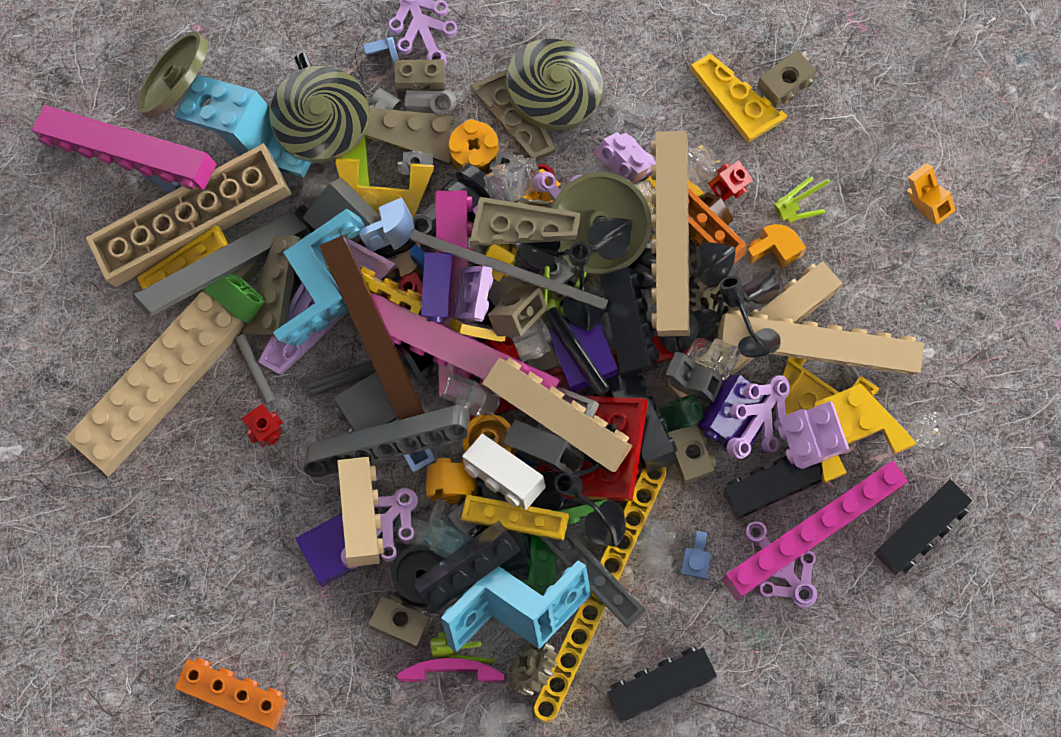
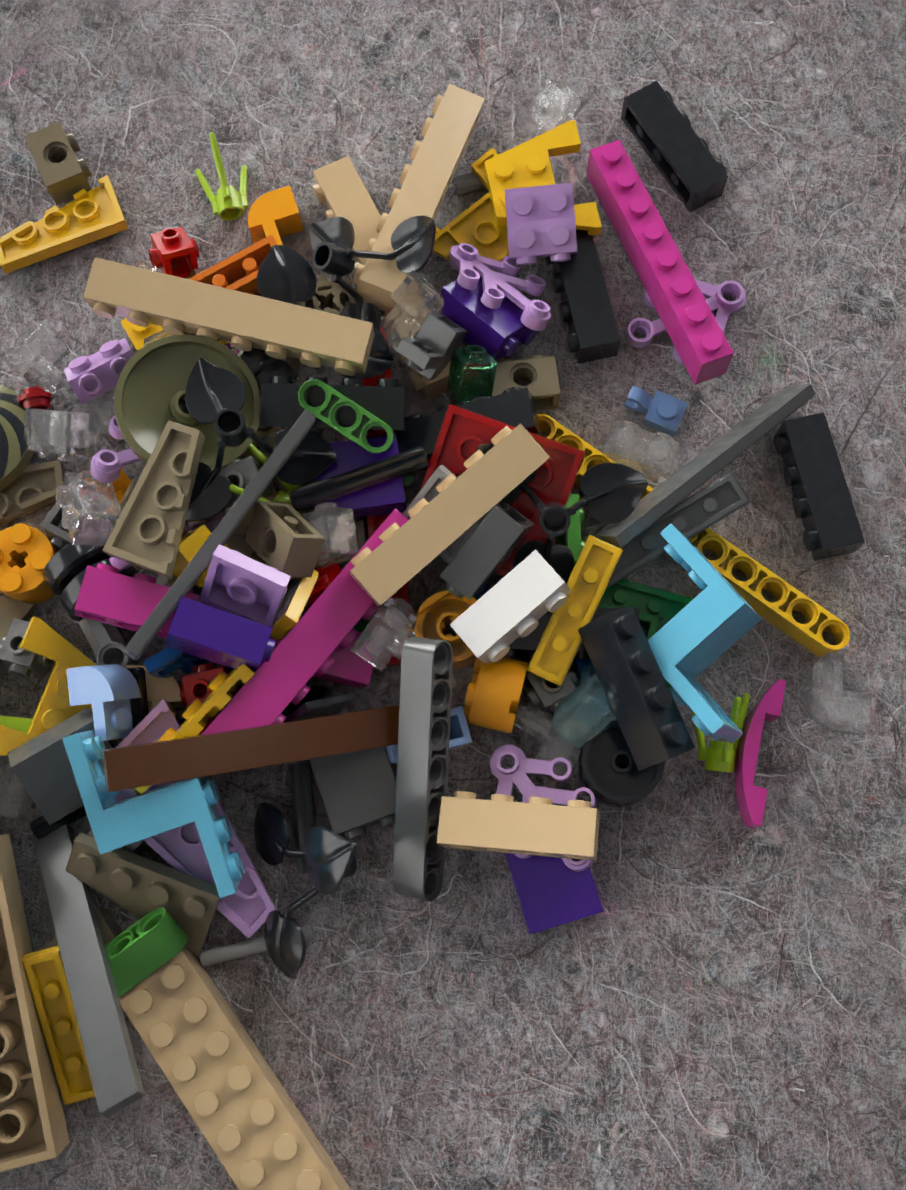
camera: 75 degrees left, 0 degrees up
orange brick [175,657,288,731] -> none
red brick [242,403,283,448] -> none
dark tan brick [368,595,431,649] -> none
dark tan gear [508,642,557,696] -> none
light orange brick [907,163,956,225] -> none
none -> red plate [17,387,53,413]
none -> clear brick [24,408,98,462]
none -> black plant [254,802,357,979]
none -> bright green beam [298,379,394,453]
none -> dark grey tile [595,384,815,548]

